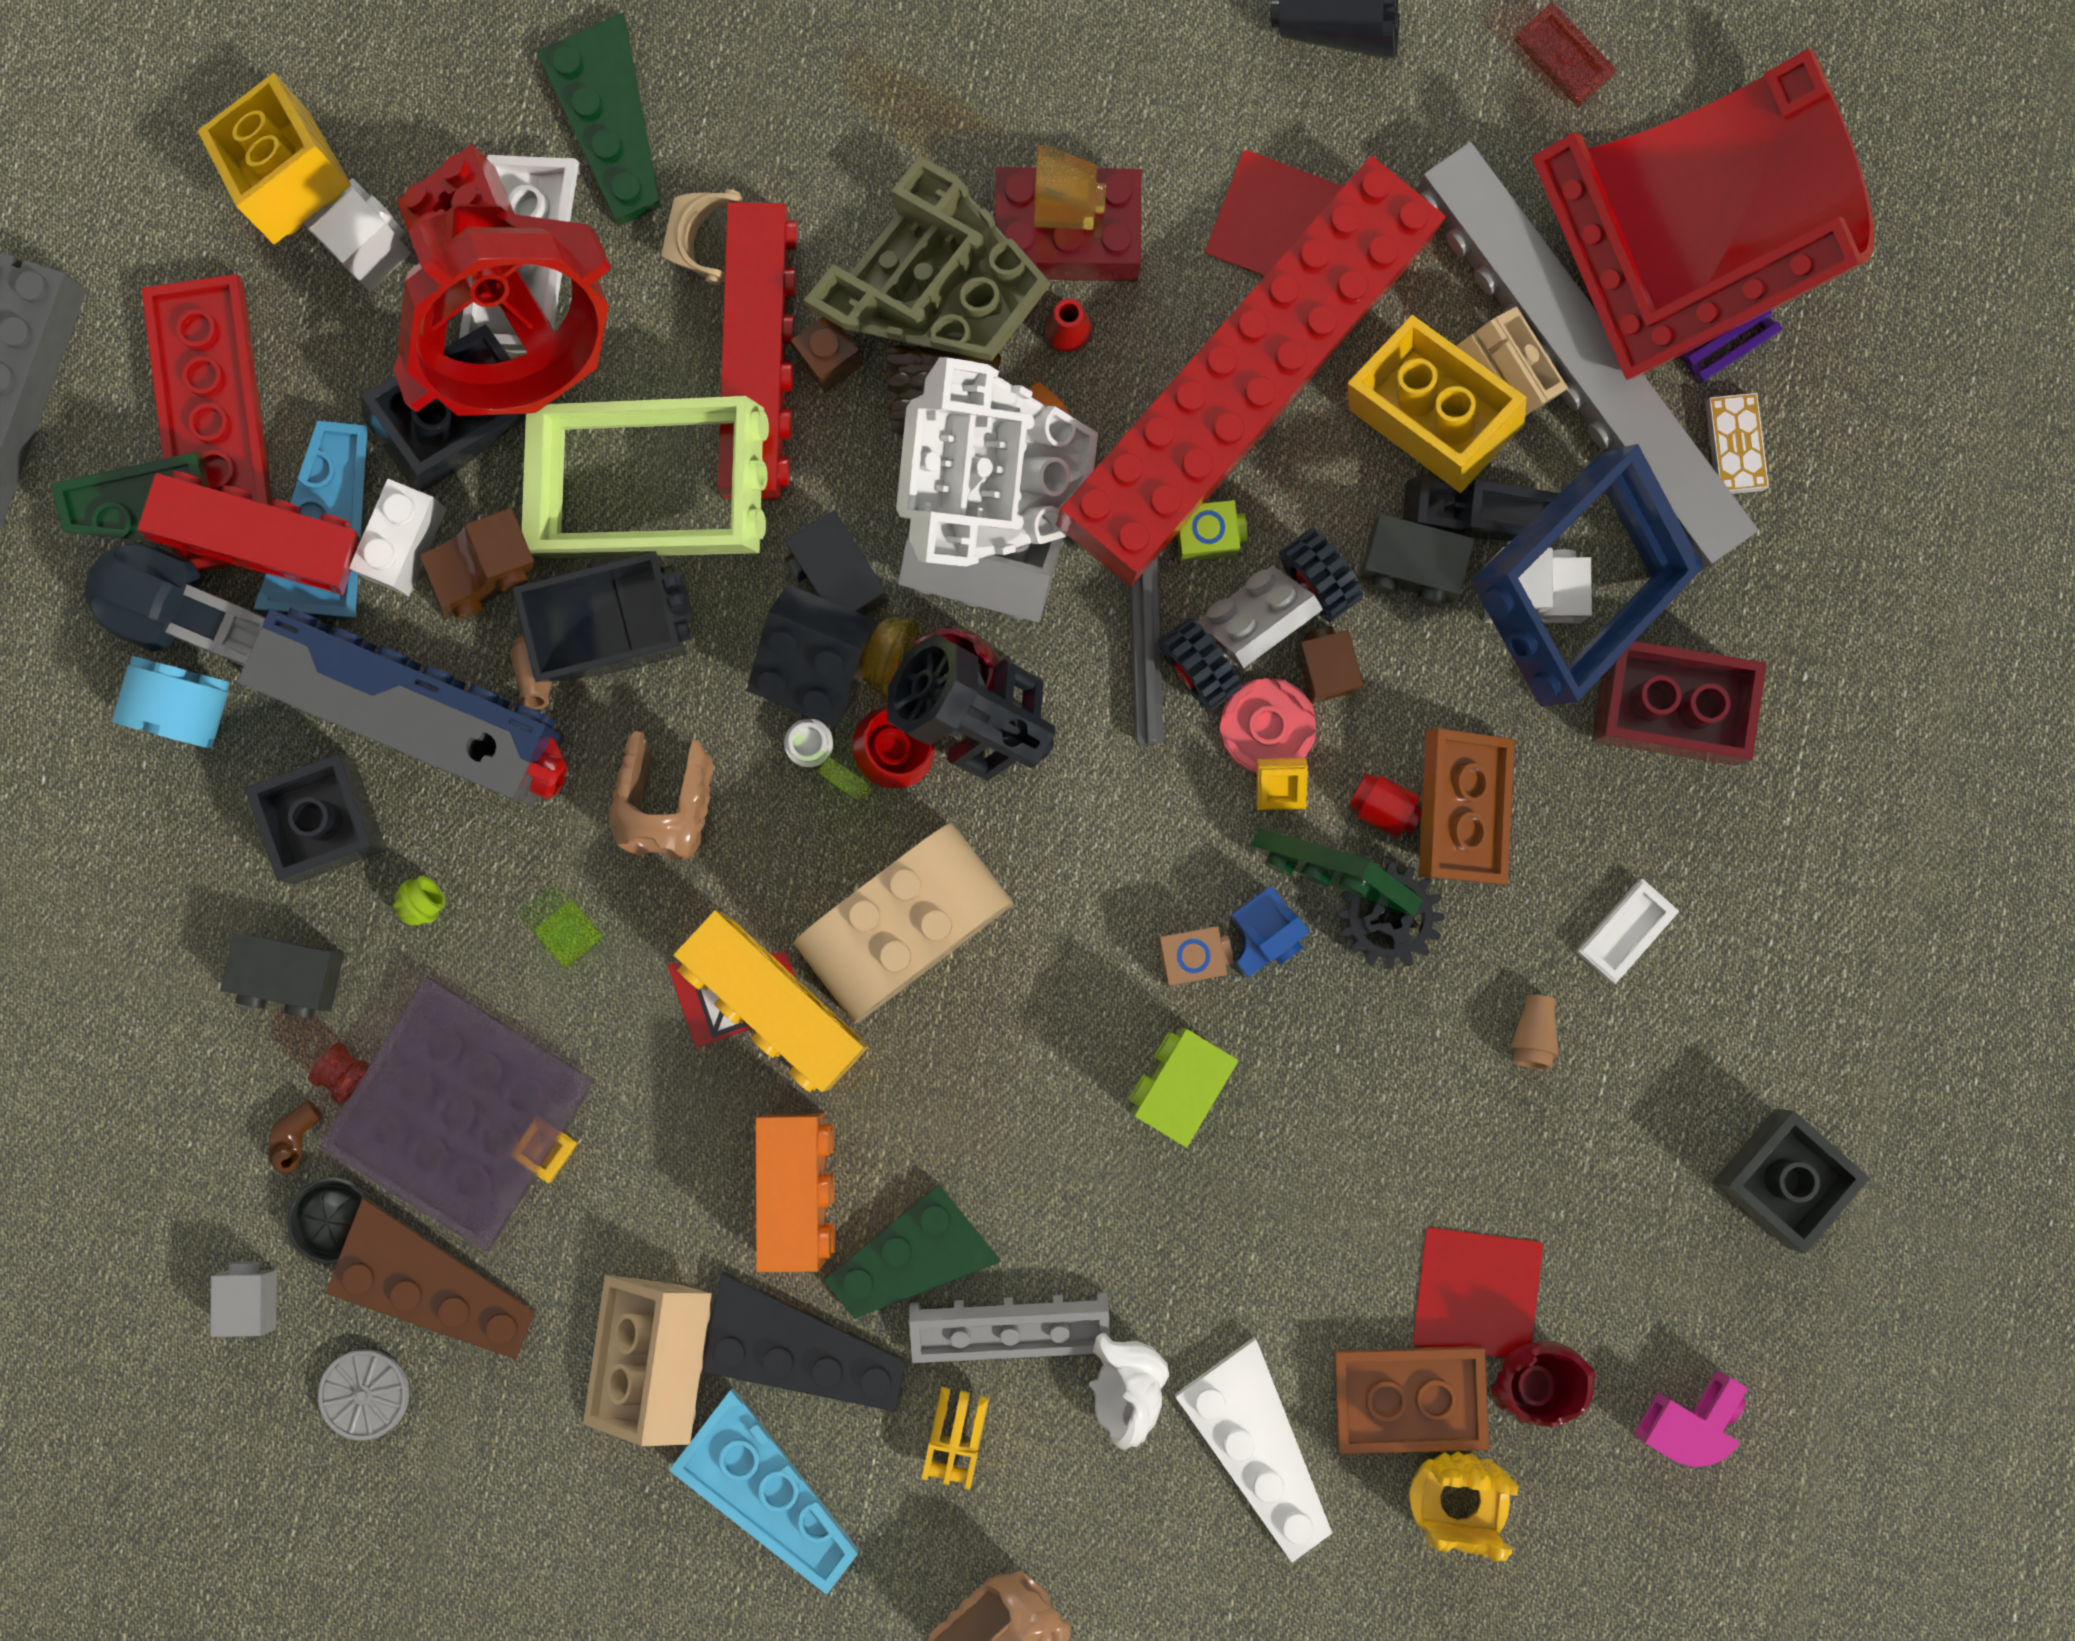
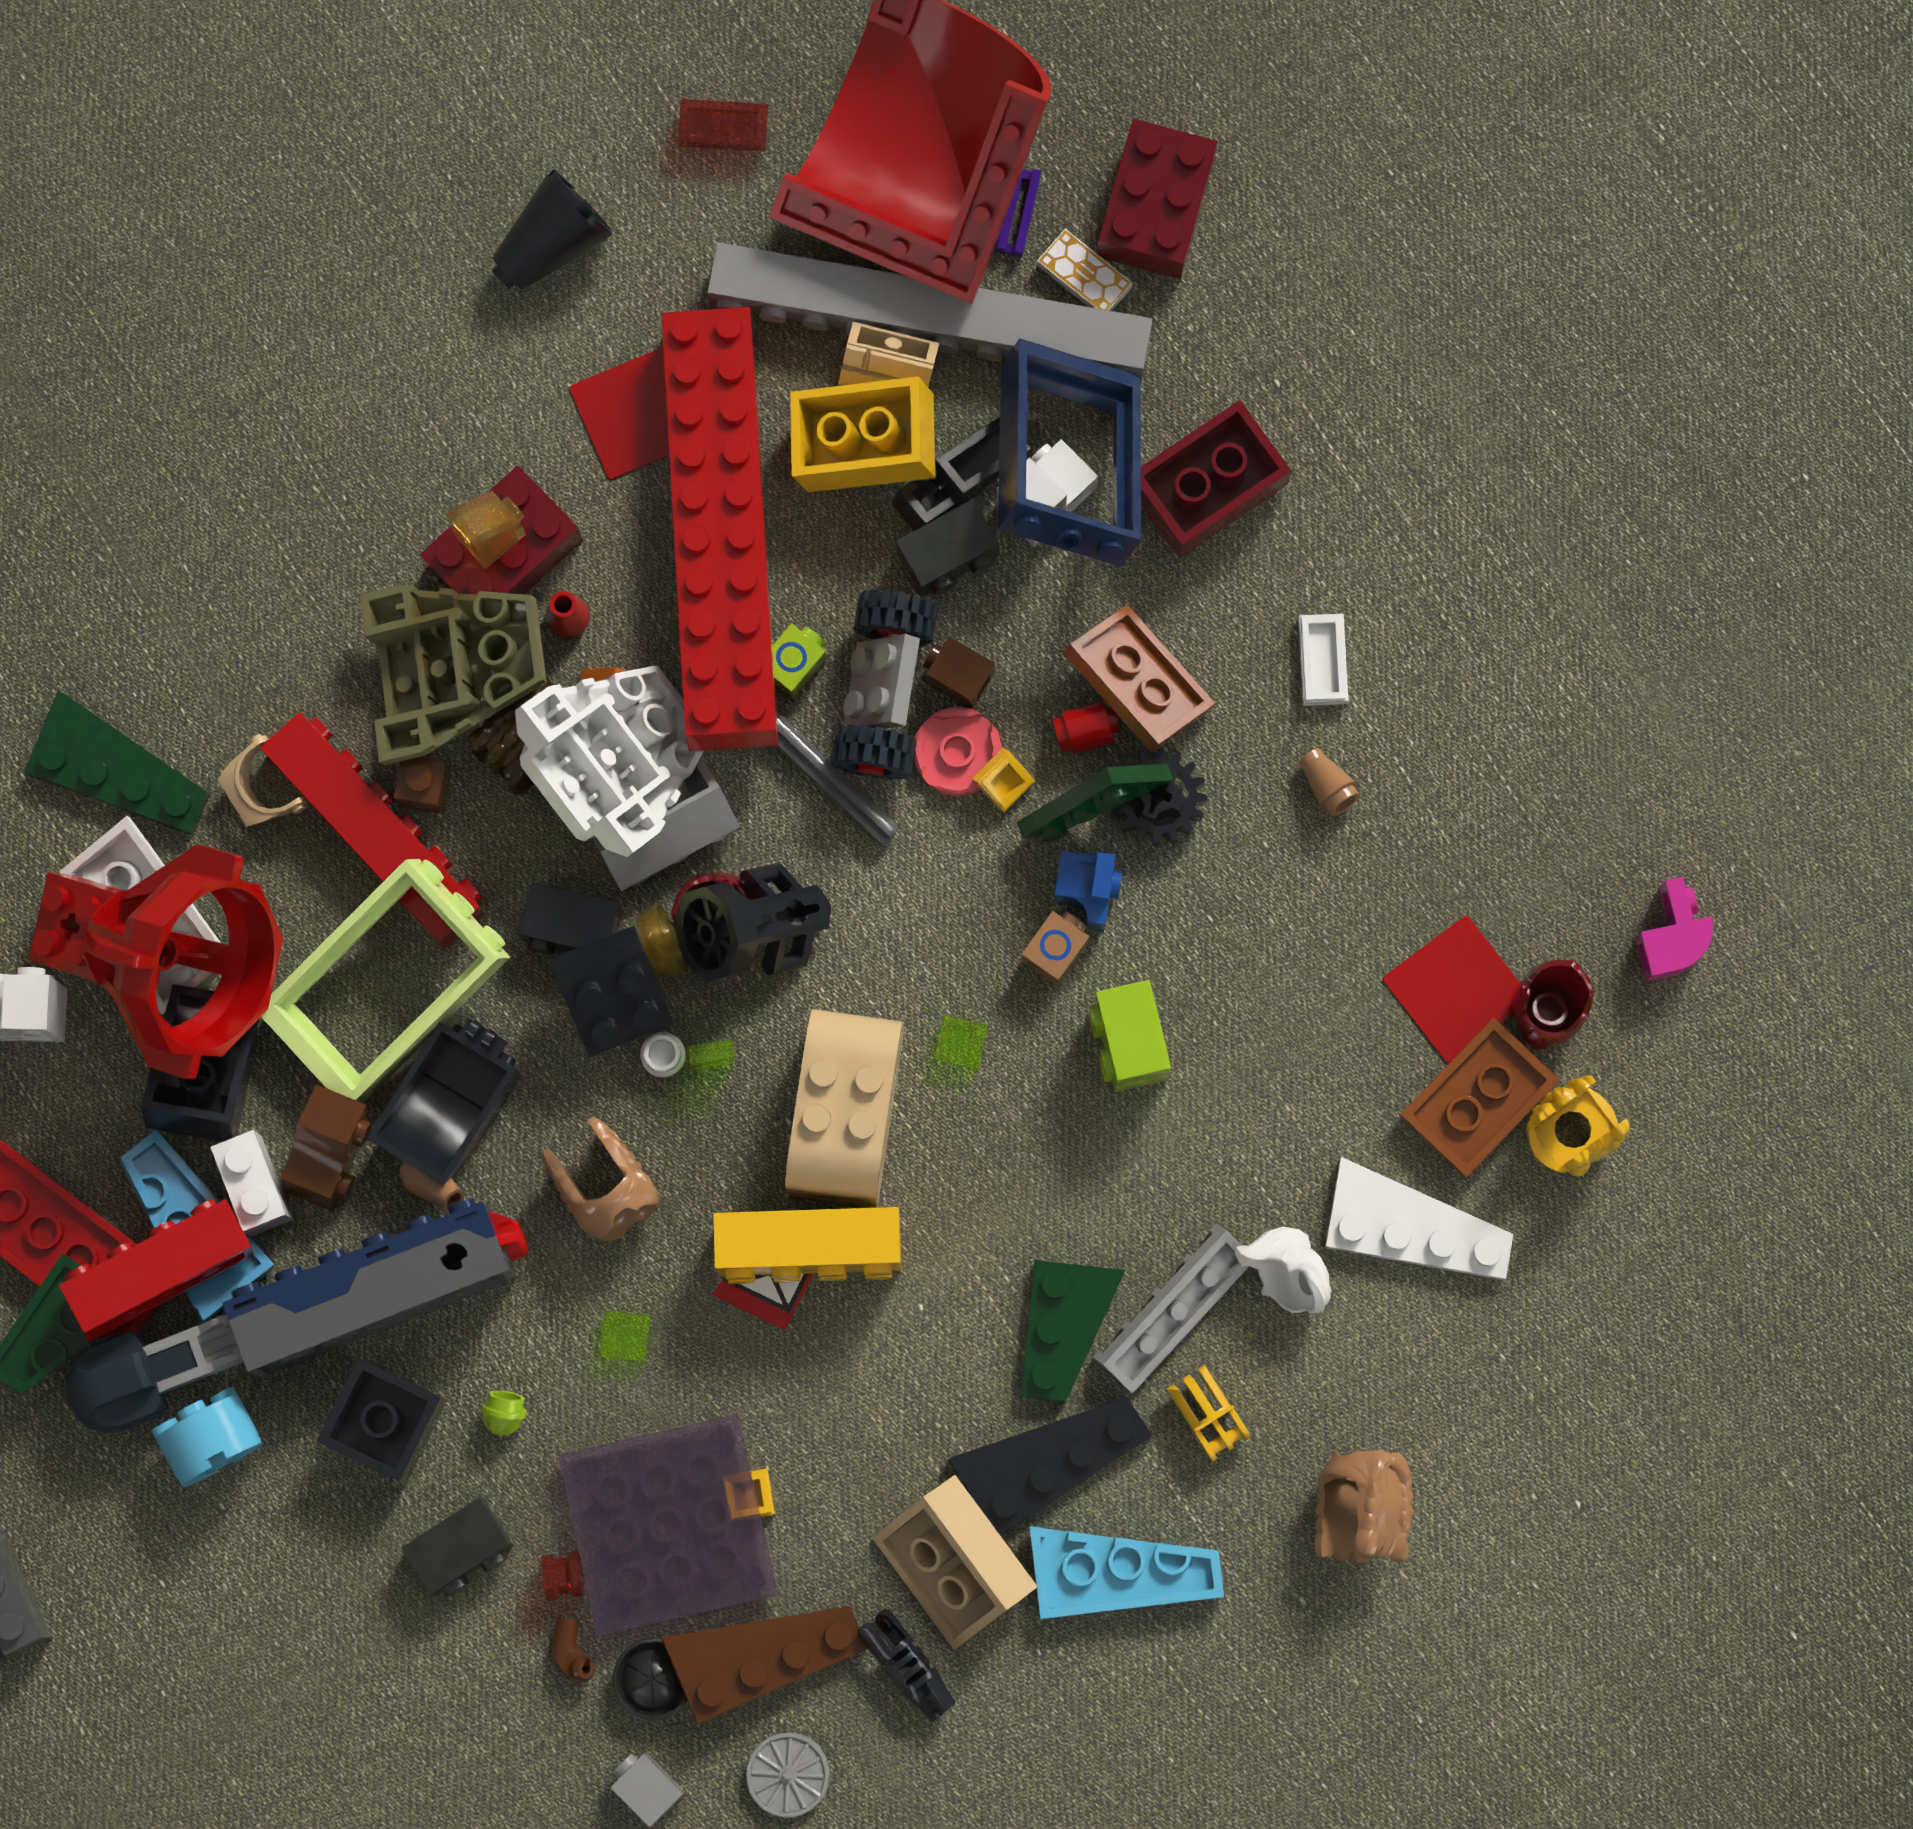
camera: 40 degrees left, 5 degrees down
orange brick [756,1113,835,1272] -> none
red hat [852,706,935,789] -> none
pearl dark grey brick [1712,1108,1870,1254] -> none
none -> black hinge [857,1608,956,1722]
none -> clear neon green tile [934,1015,989,1071]
none -> dark red brick [1097,119,1218,280]

